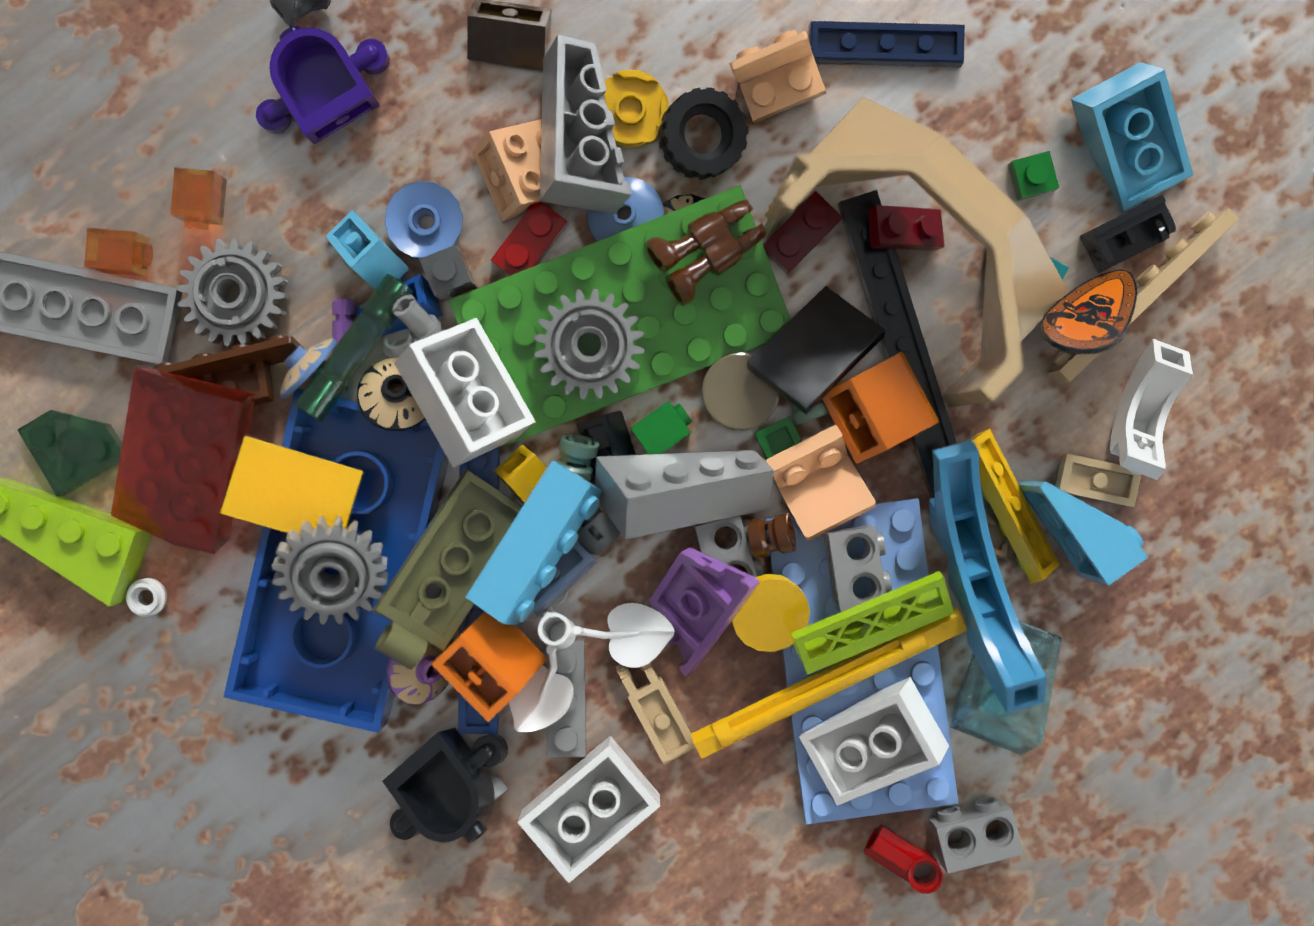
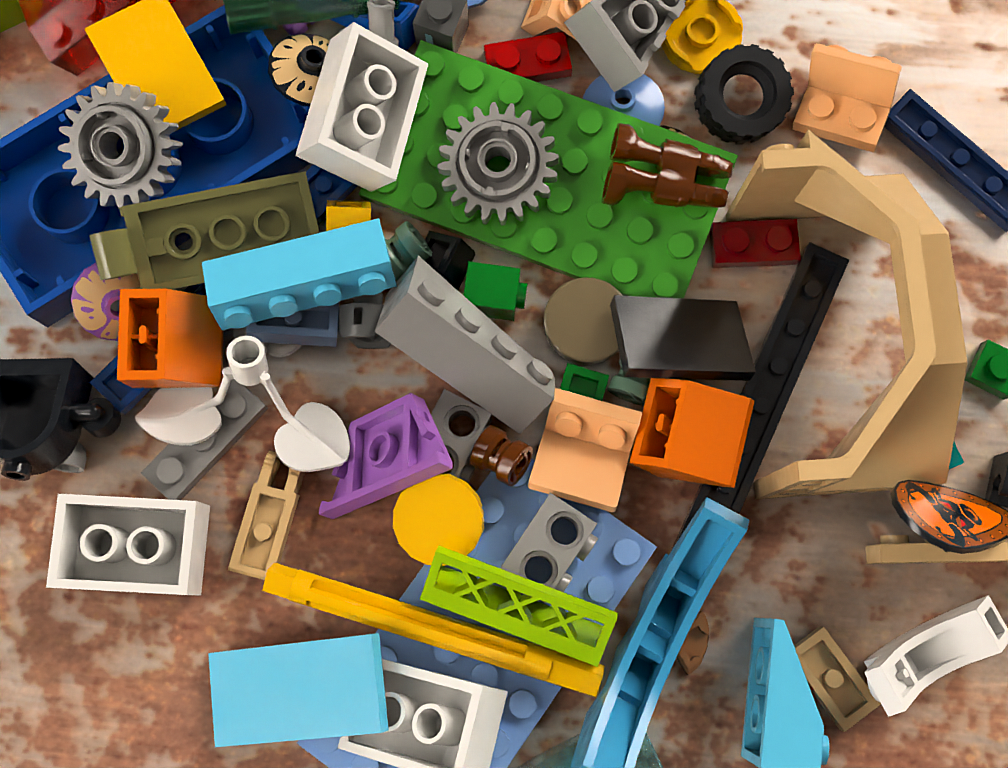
camera: 45 degrees right, 10 degrees down
dark red plate [867,205,945,251] -> none
yellow plate [967,428,1060,584] -> none
none -> medium azure tile [208,633,389,747]

